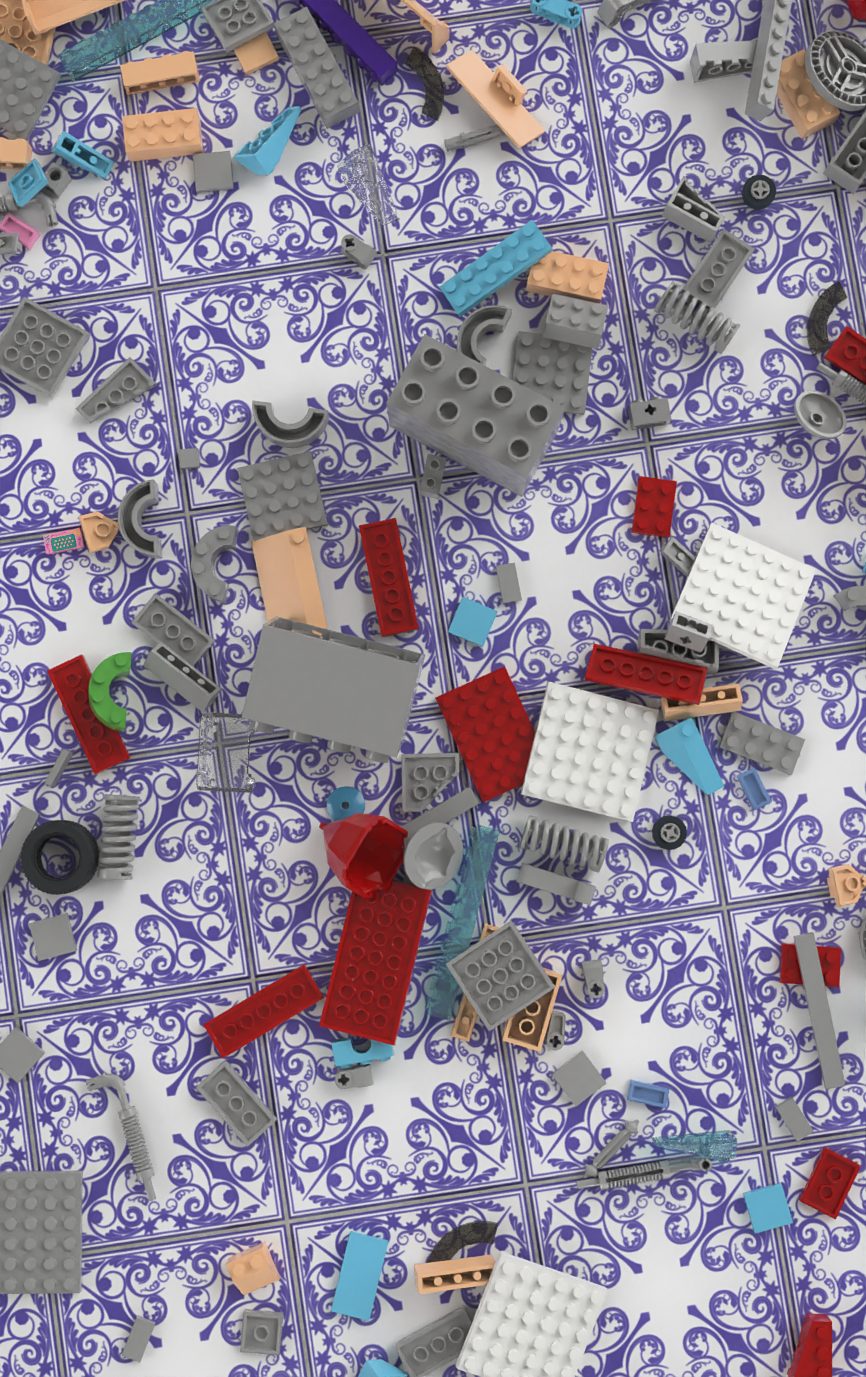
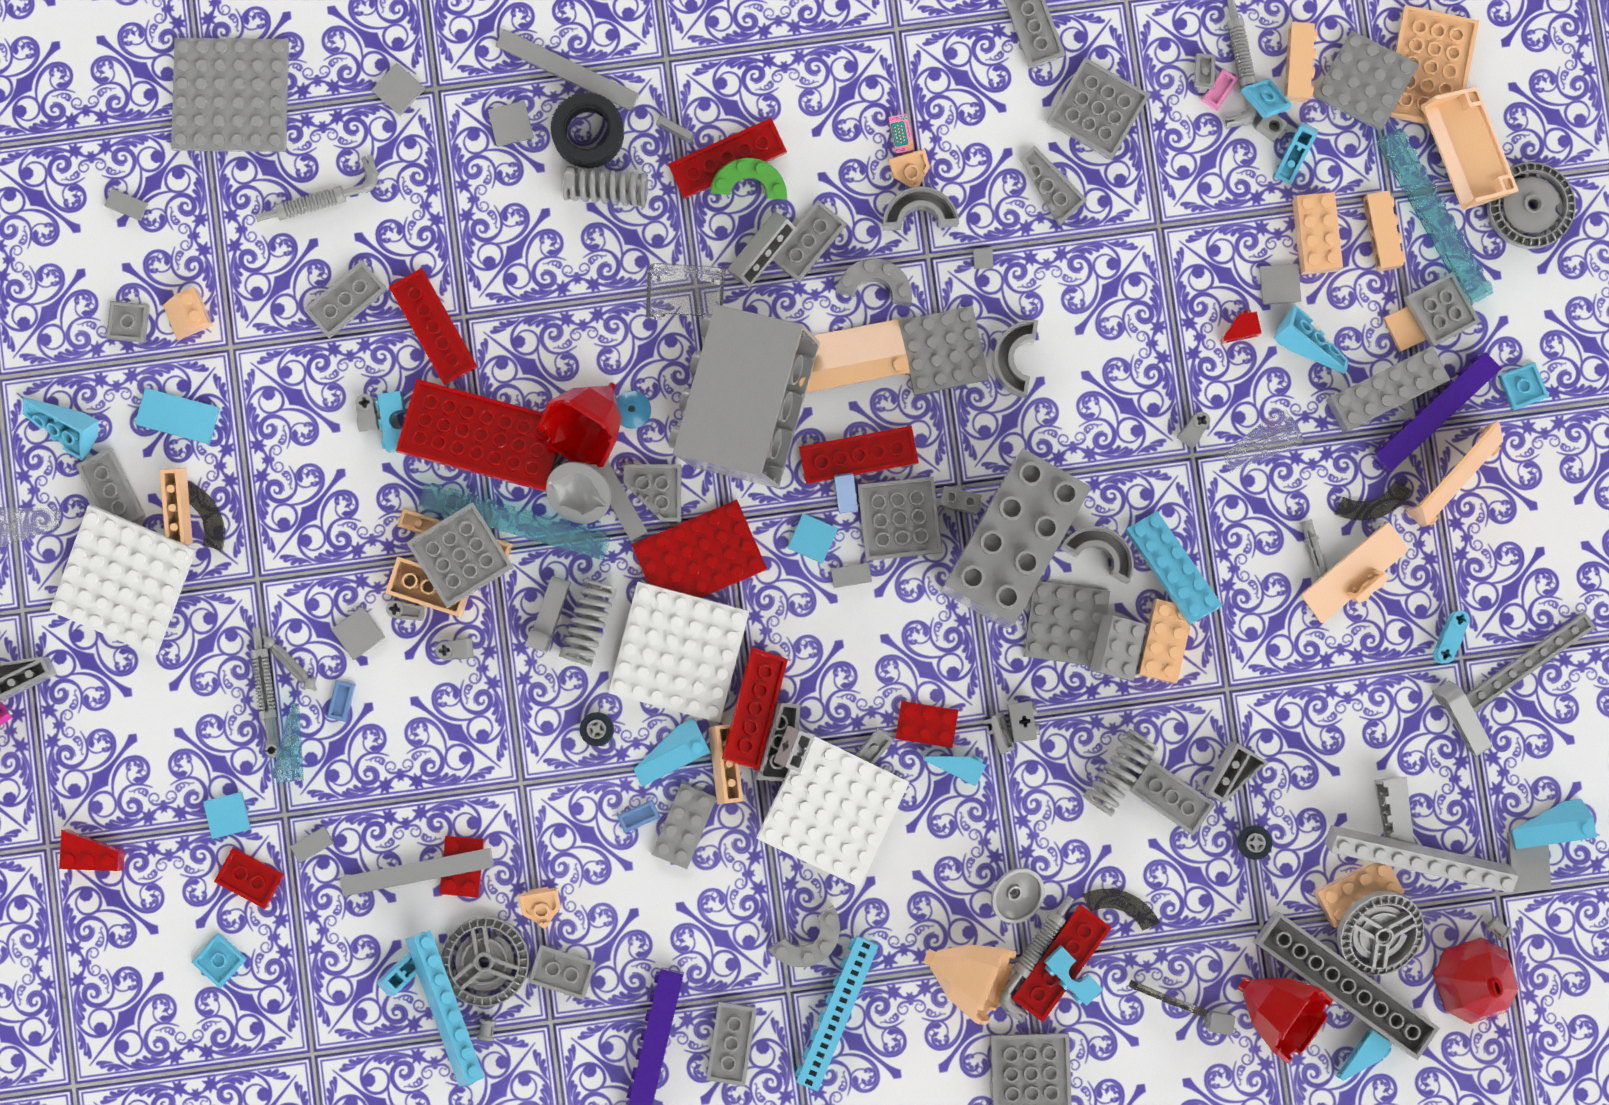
camera: 85 degrees right, 0 degrees up
none -> tile [834,473,858,514]
none -> light grey plate [857,477,942,561]
none -> medium azure slope [923,755,986,786]
none -> light grey plate [984,713,1015,754]
none -> red slope [1220,310,1262,344]

